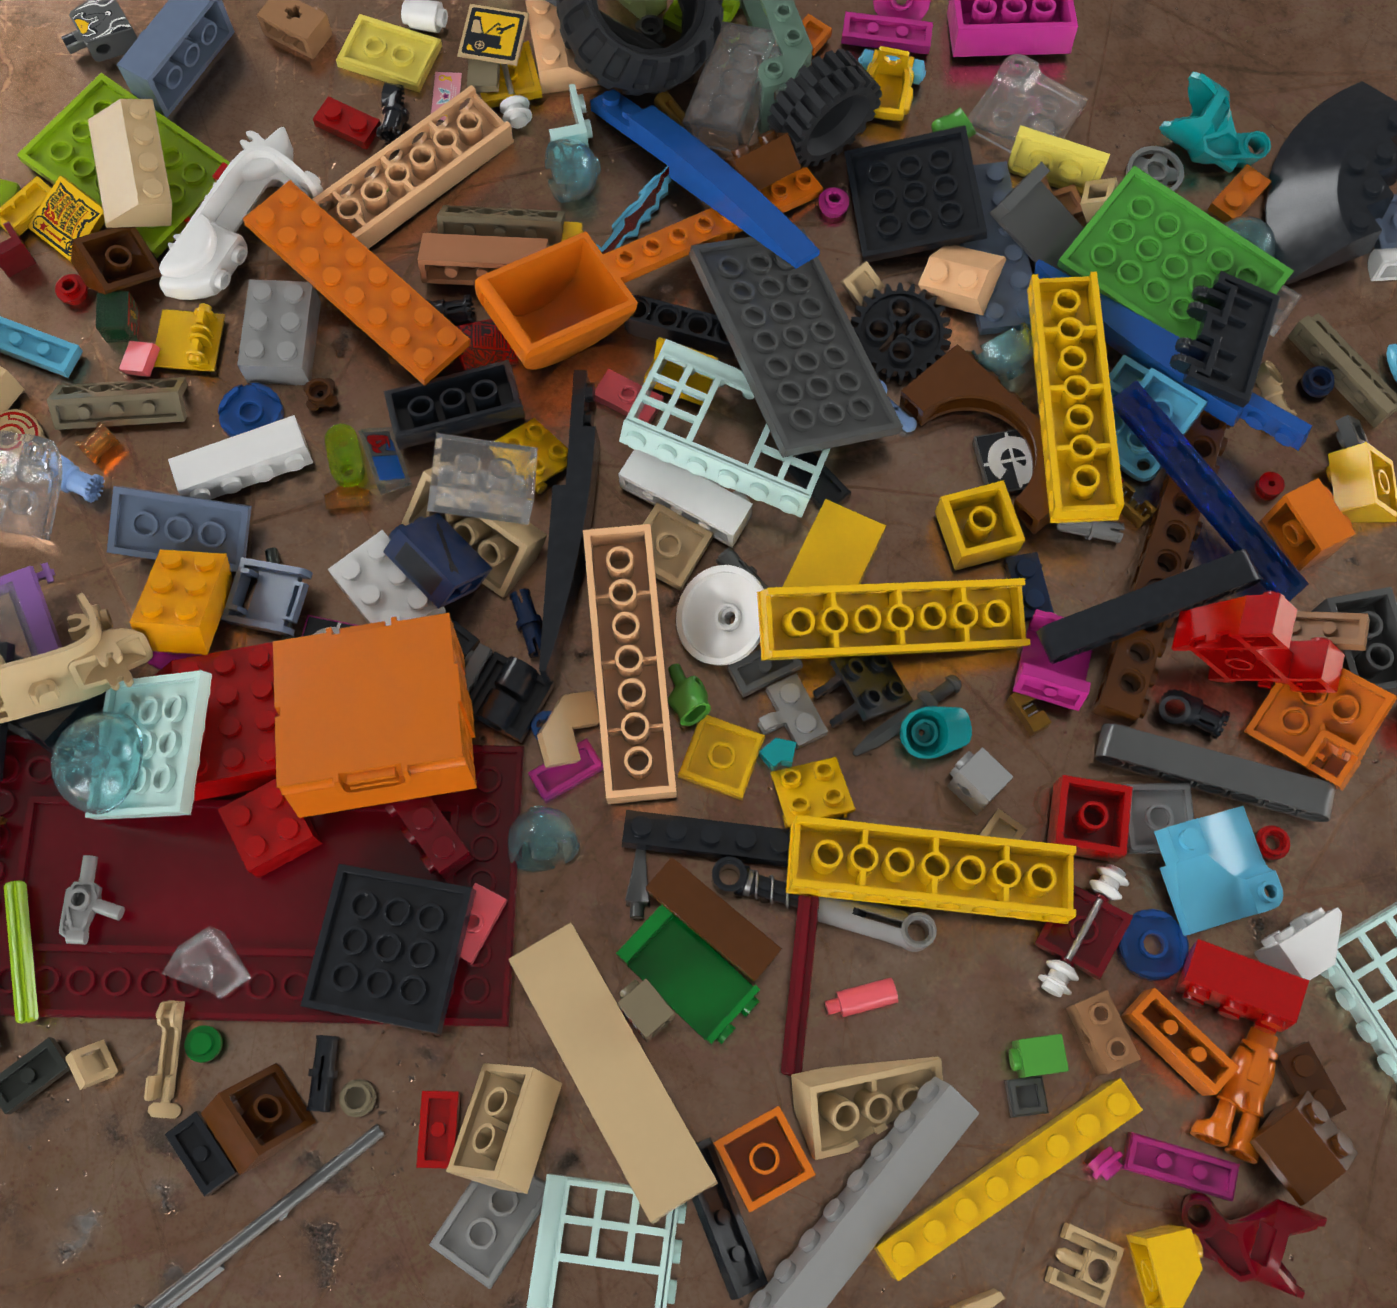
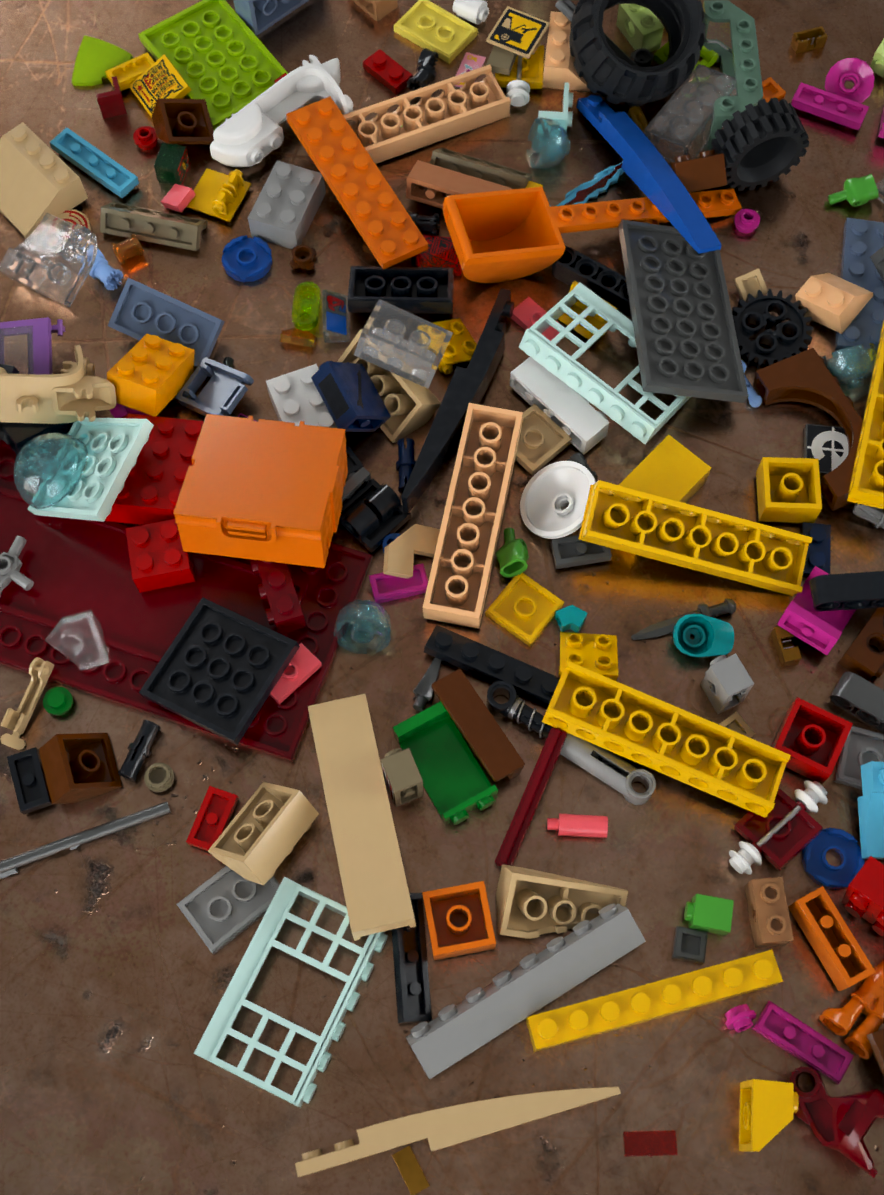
camera: 20 degrees right, 5 degrees down
tan slope [88,99,172,228] -> none
white brick [168,415,313,500] -> none
light grey plate [757,673,828,749] -> none
black tile [786,452,851,509] -> none
black plate [813,655,913,728] -> none
black plate [844,125,987,262] -> none
yellow piece [858,46,926,121] -> none
tan brick [1044,1222,1124,1308] -> none

